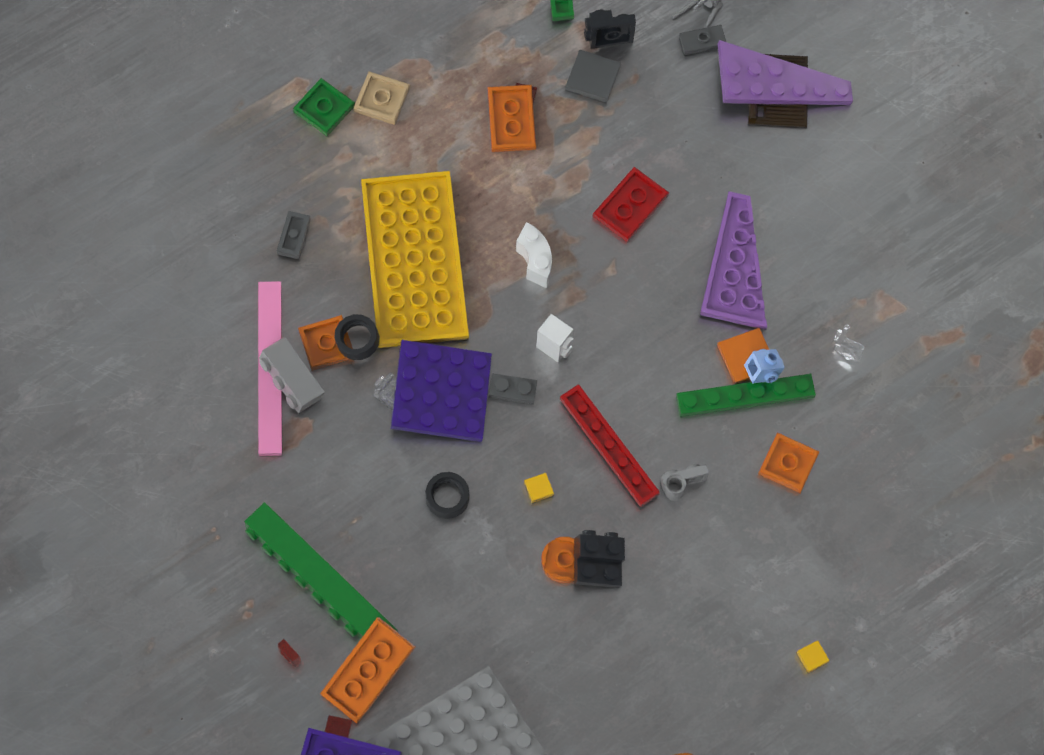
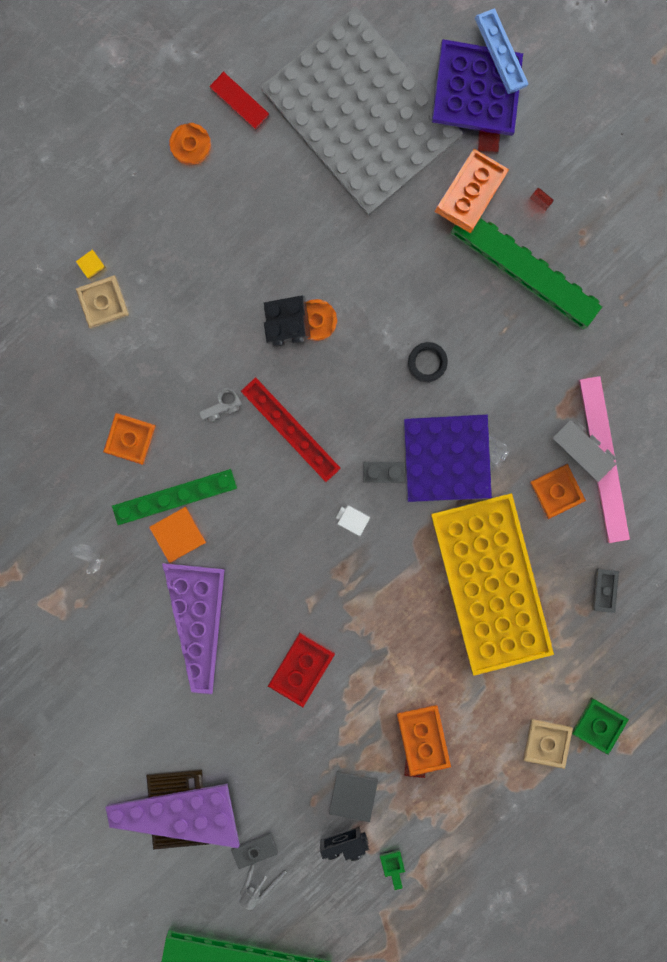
camera: 175 degrees right, 20 degrees up
black tyre [334,314,380,360] -> none
white brick [516,222,552,288] -> none
yellow tile [524,473,554,503] -> none
light blue brick [744,349,785,383] -> none
none -> tan tile [76,275,129,329]

